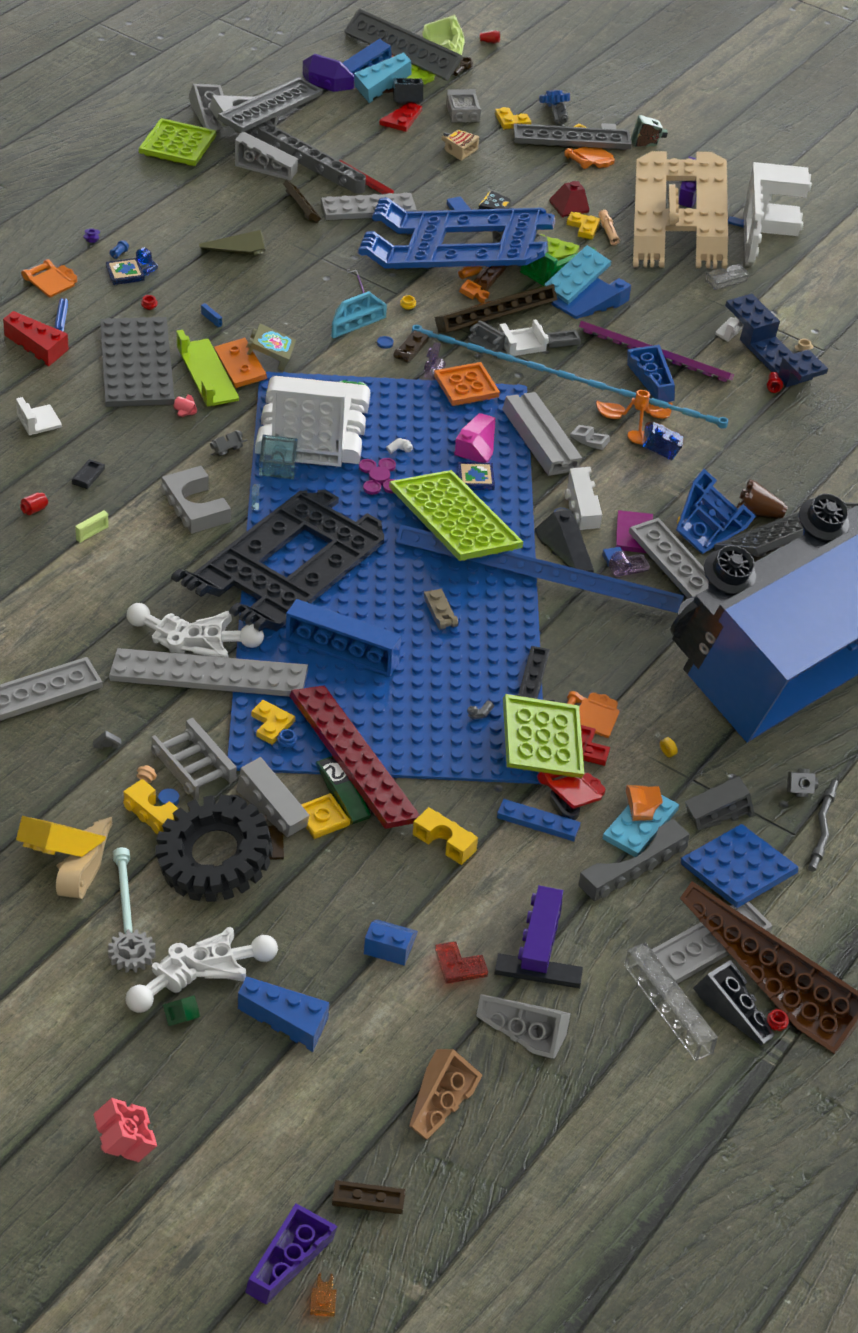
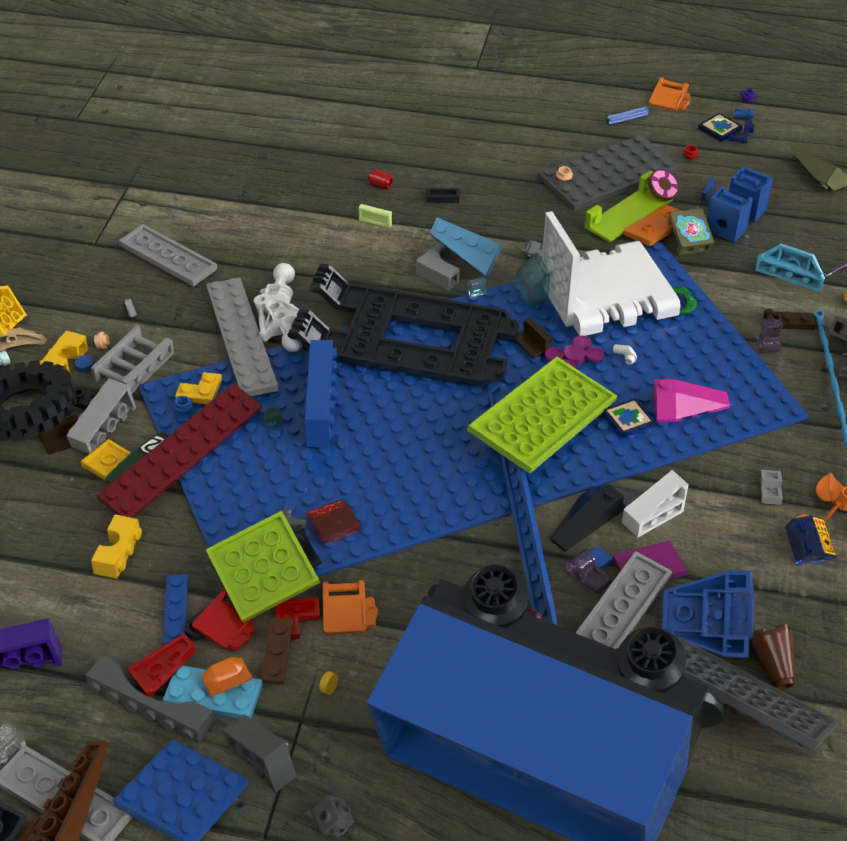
camera: 70 degrees right, 0 degrees up
red wedge [3,311,69,367] -> none
white bracket [16,397,62,435] -> none
coral piece [174,394,197,417] -> none
blue piece [377,336,394,349] -> none
dark tan plate [424,589,458,630] -> none
orange plate [434,362,500,406] -> none
light grey brick [502,392,582,476] -> none
black tile [518,646,550,699] -> none
none -> red wing [127,633,196,697]
none -> reddish brown plate [261,618,293,685]
none -> plate [263,407,282,425]
none -> clear red tile [307,498,361,544]
none -> dark azure wedge [430,217,502,279]
none -> dark brown panel [515,317,552,359]
none -> light nougat plate [556,166,573,181]
none -> tile [648,169,679,201]
none -> blue piece [707,166,773,243]

